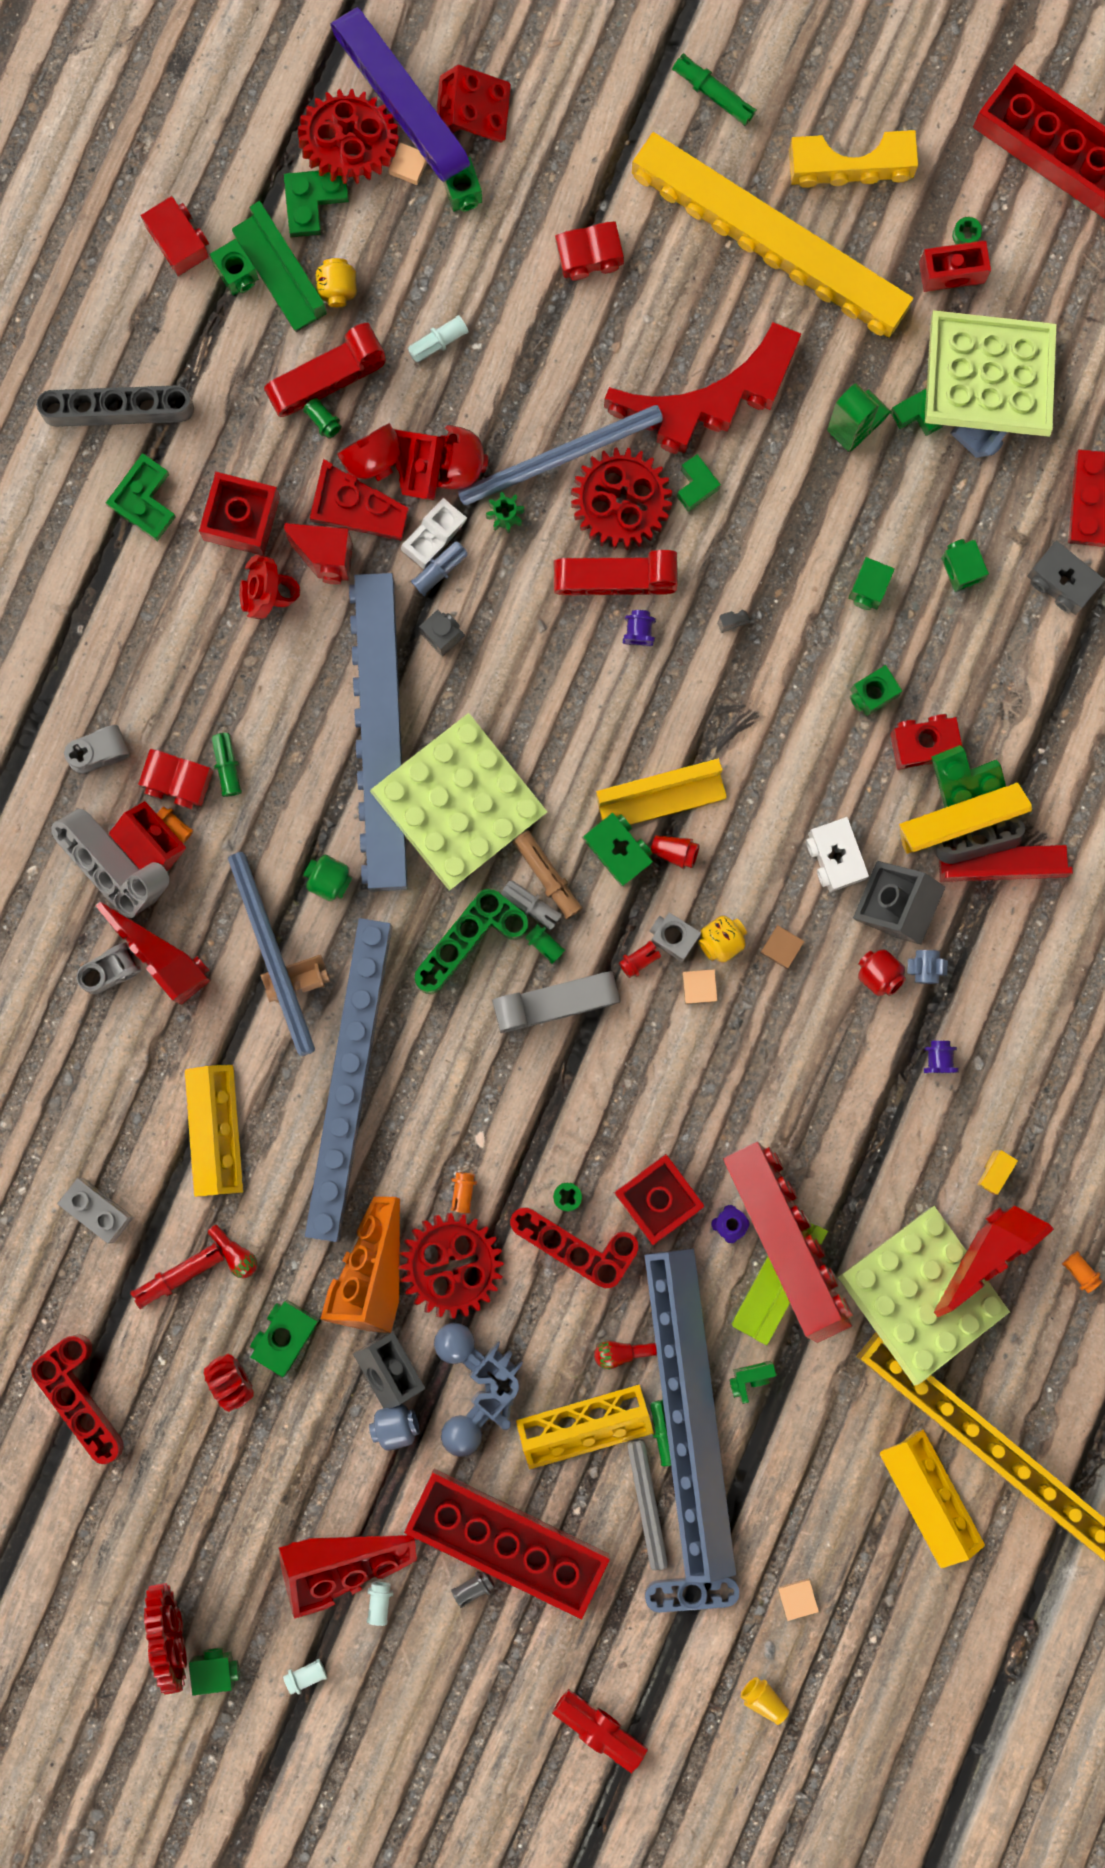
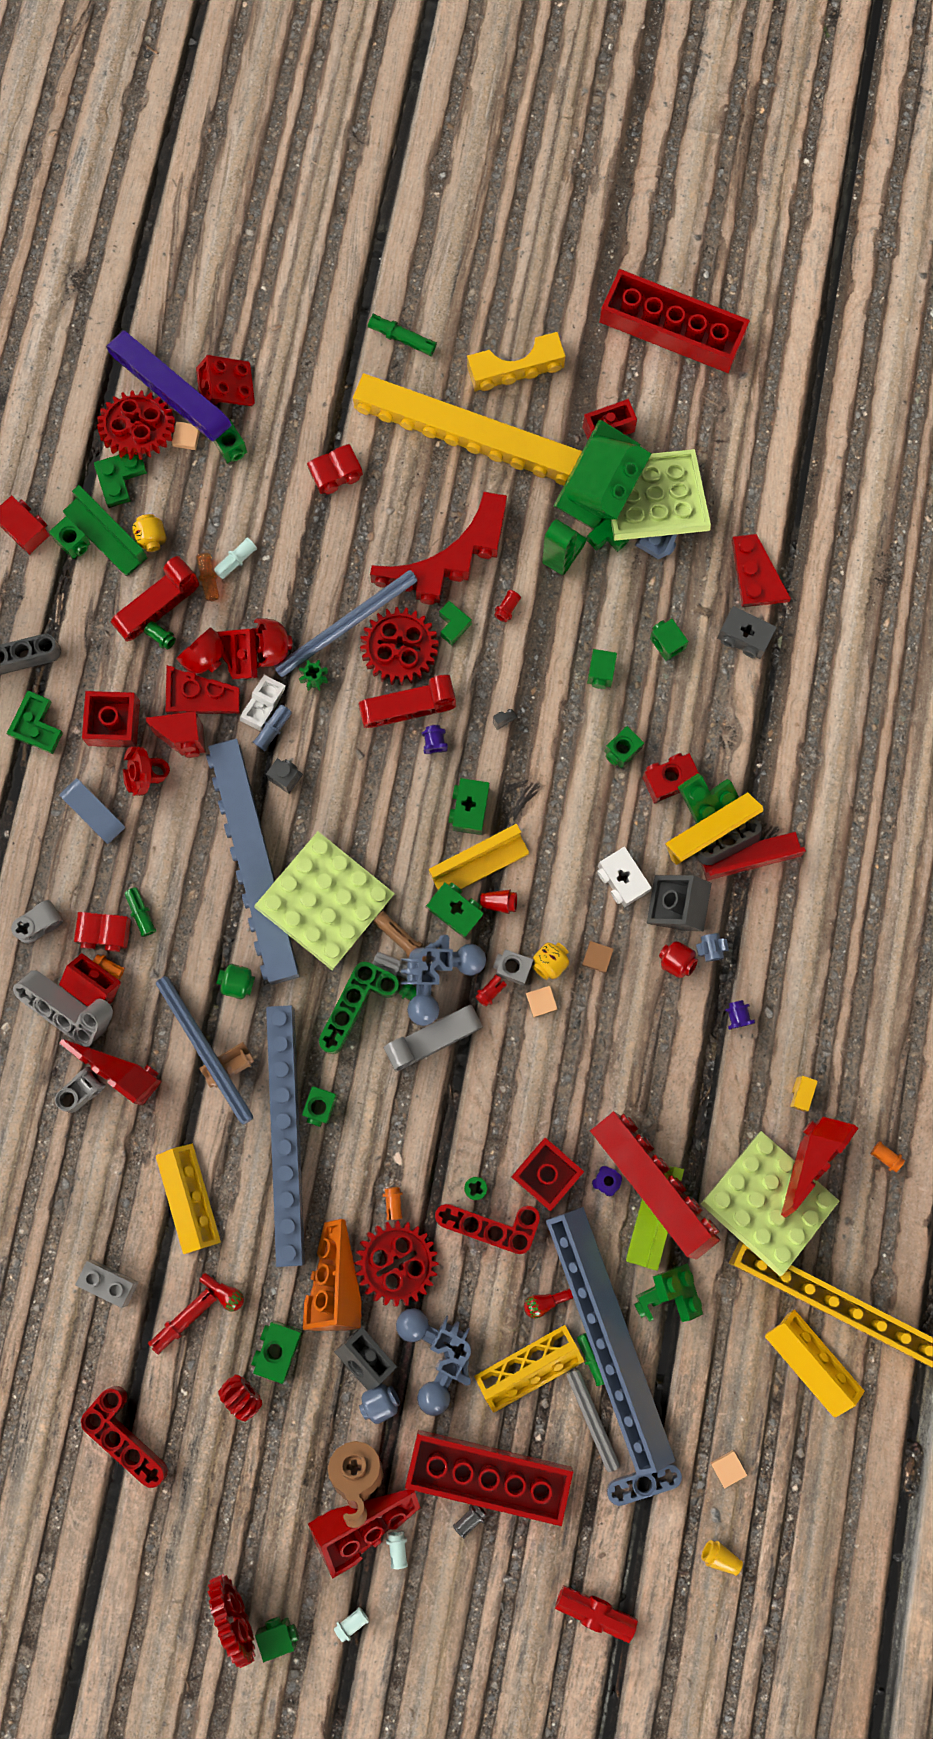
camera: 10 degrees left, 5 degrees down
green bush [952,217,982,245] -> none
none -> sand blue beam [59,778,126,844]
none -> clear orange axle [196,553,219,602]
none -> green brick [302,1086,338,1127]
none -> medium nougat piece [328,1441,383,1528]
none -> sand blue piece [401,935,486,1026]
none -> green brick [448,778,490,835]
none -> red pin [494,590,521,622]
none -> green windscreen [554,420,652,530]
none -> green plate [653,1263,703,1322]

